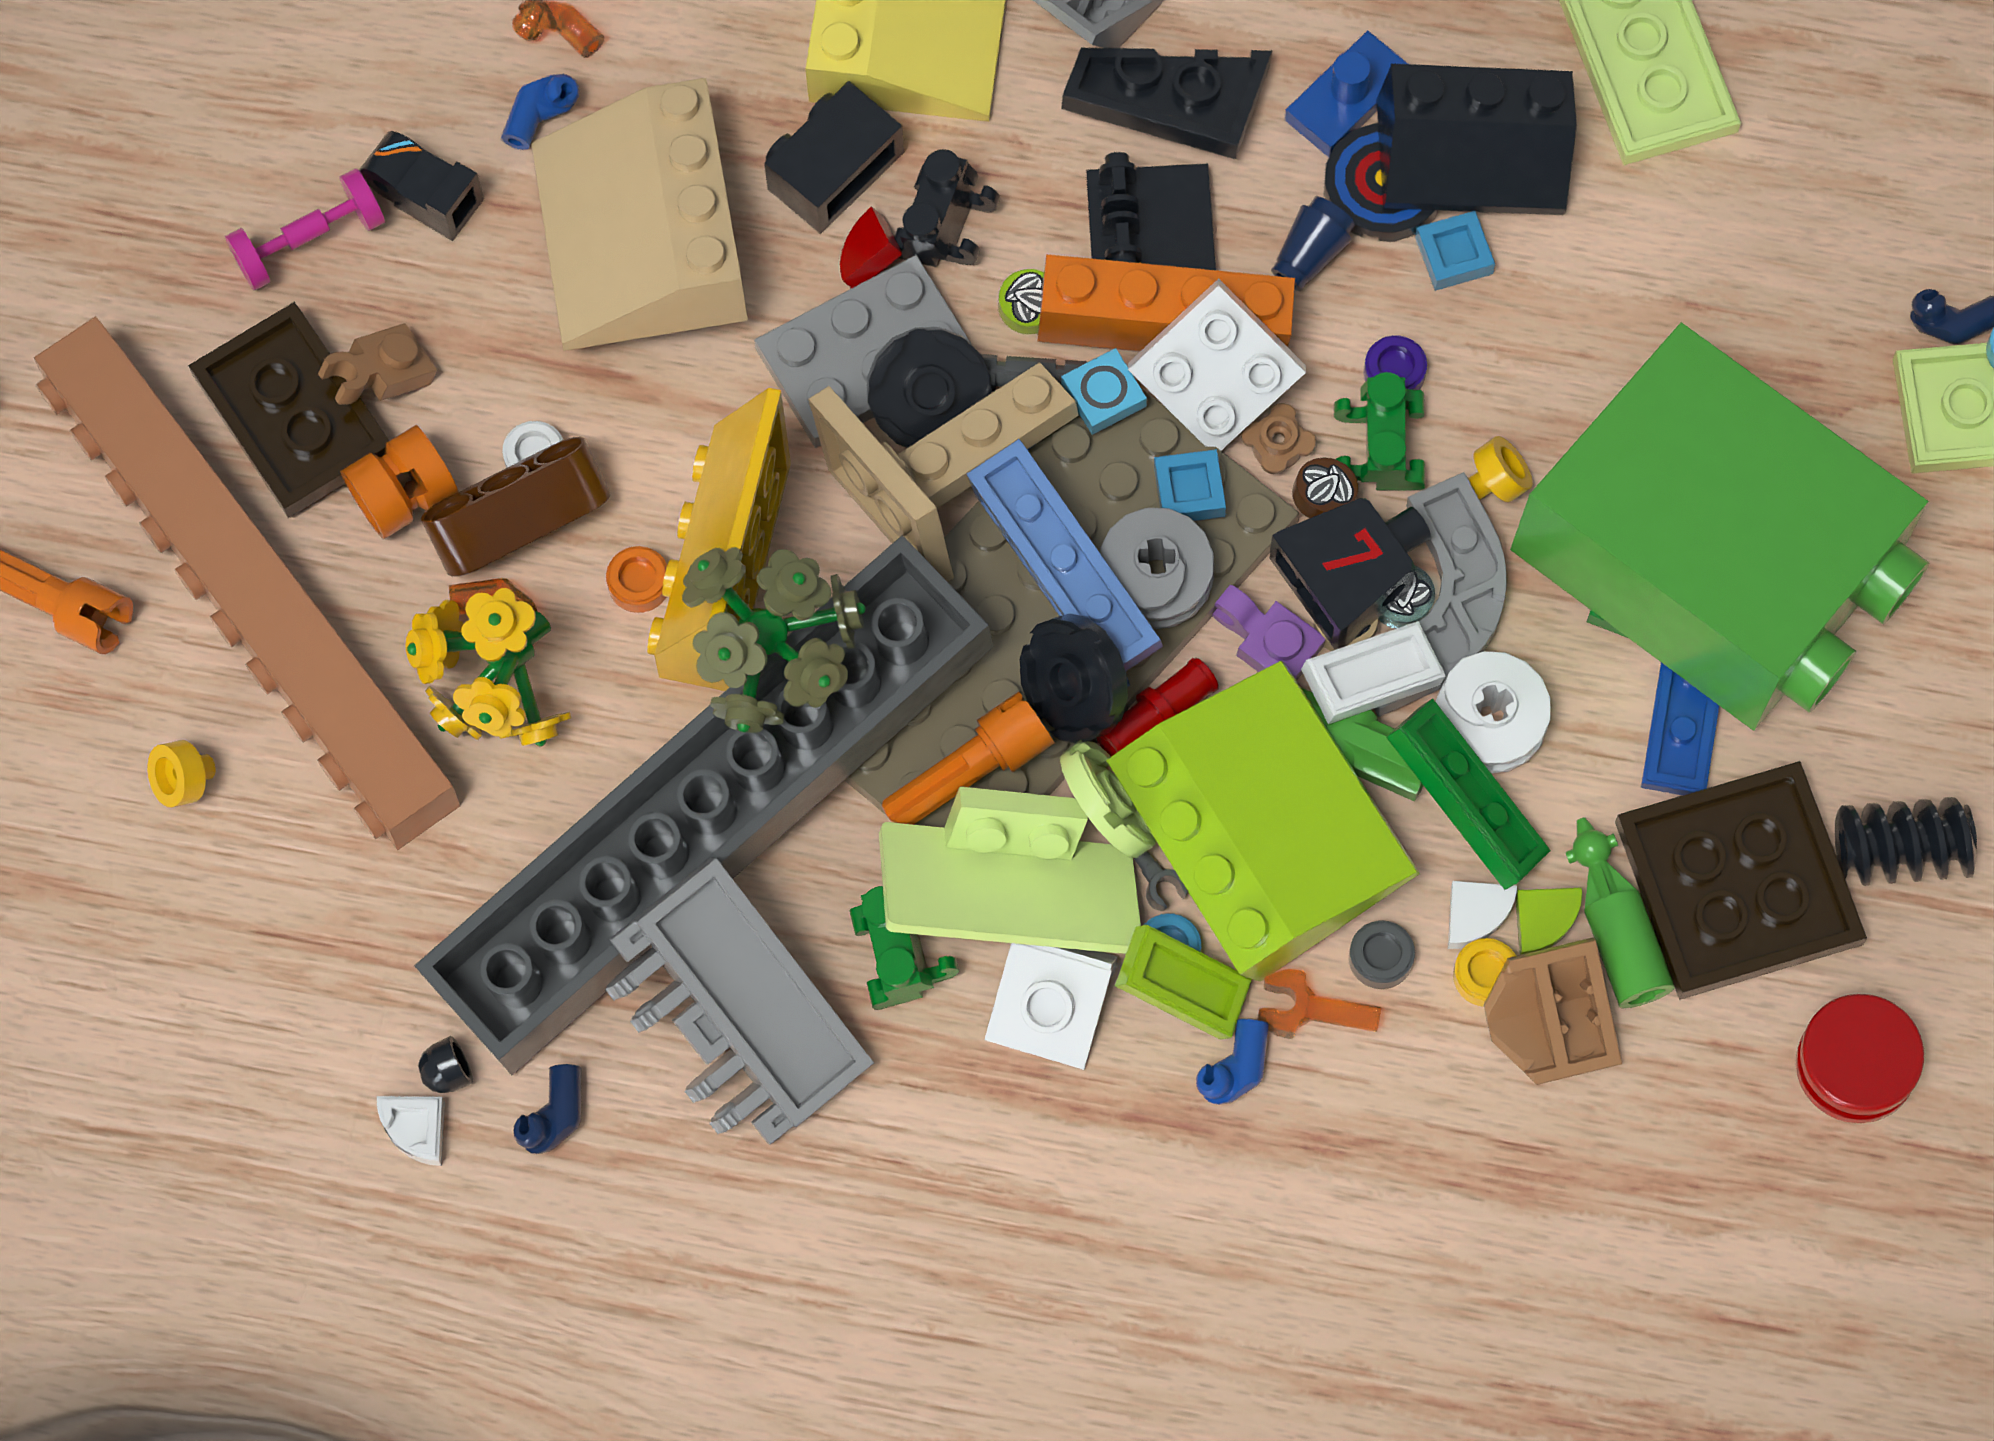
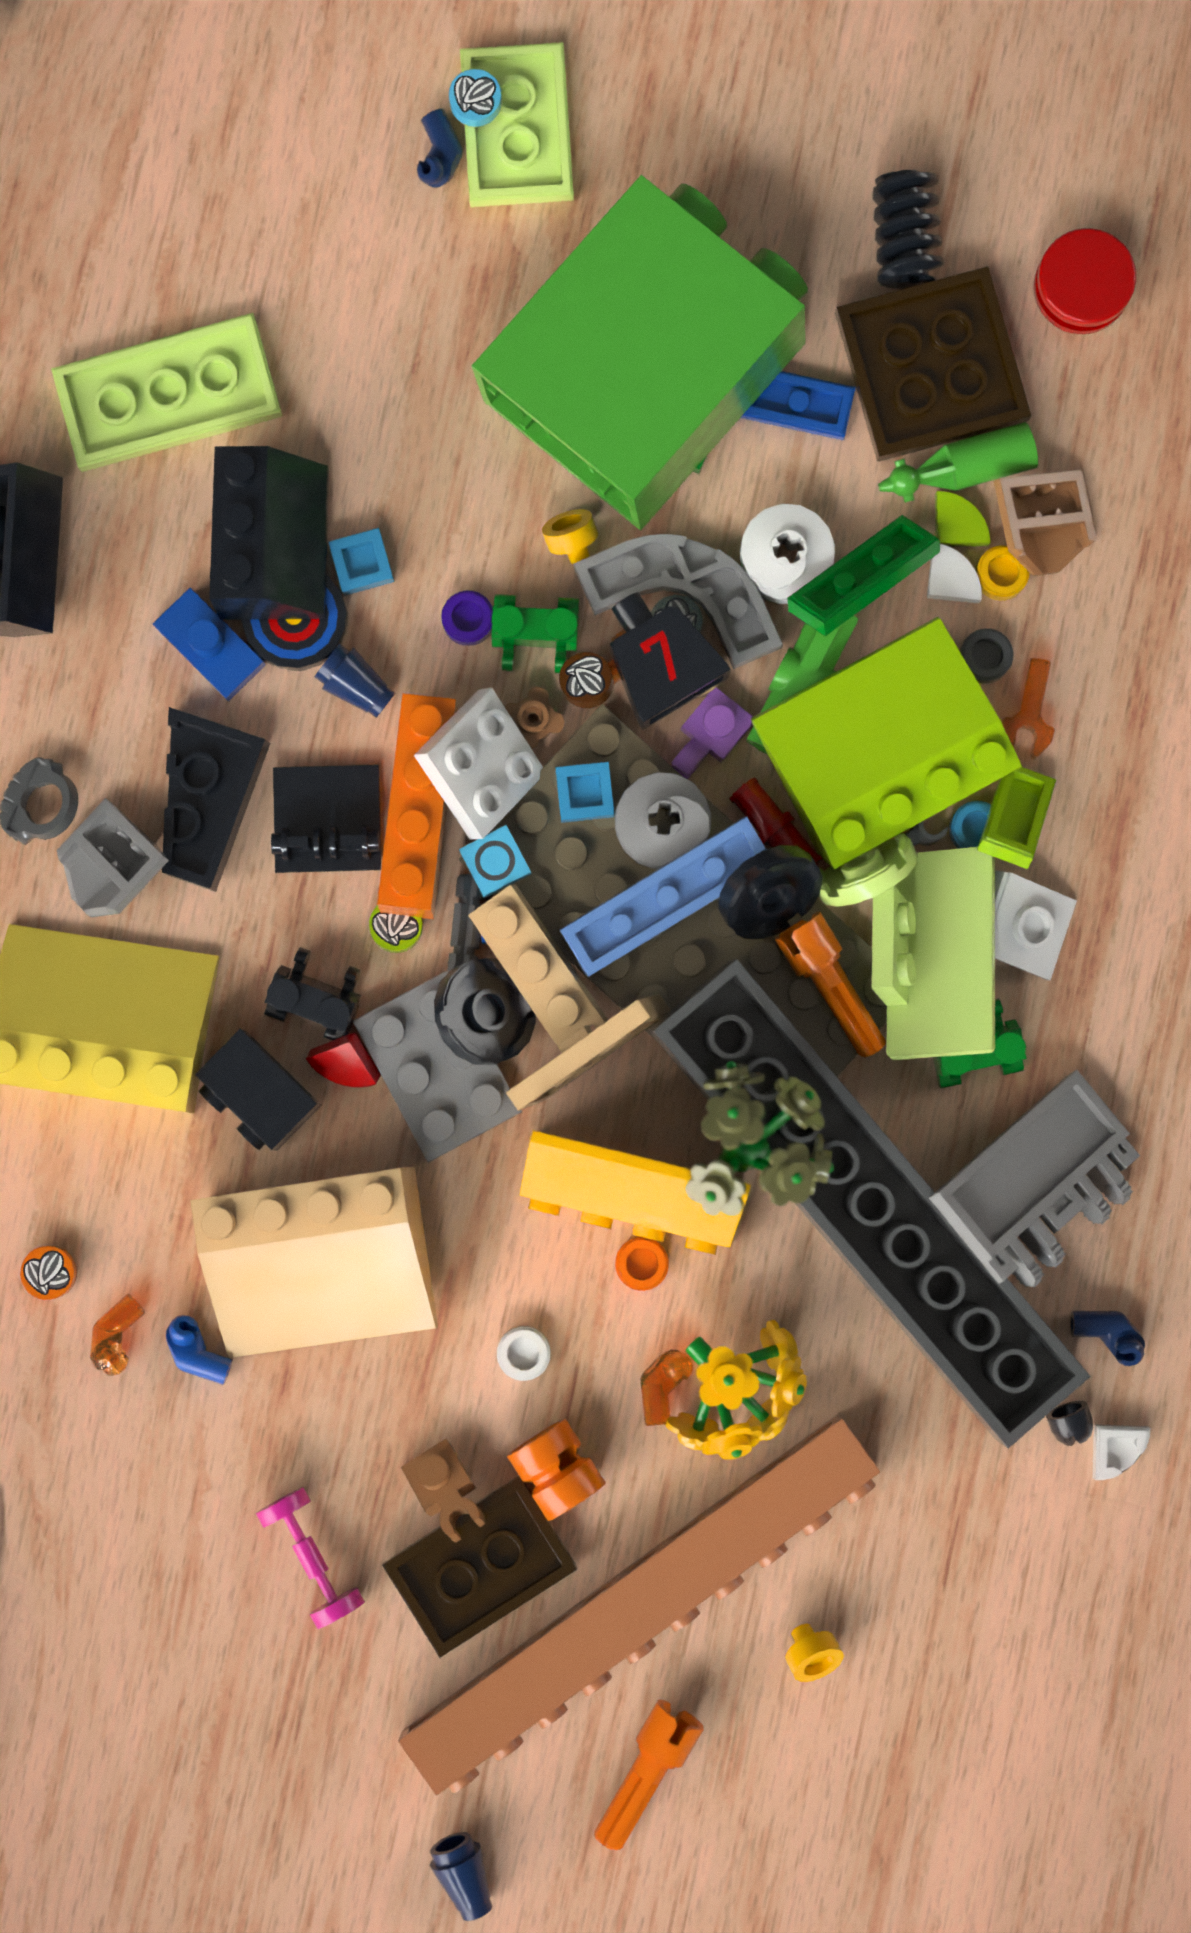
camera: 90 degrees left, 15 degrees up
black leg [359,131,484,241] -> none
reddish brown beam [421,437,611,577] -> none
blue arm [1196,1019,1269,1104] -> none
white tile [1301,621,1446,724] -> none

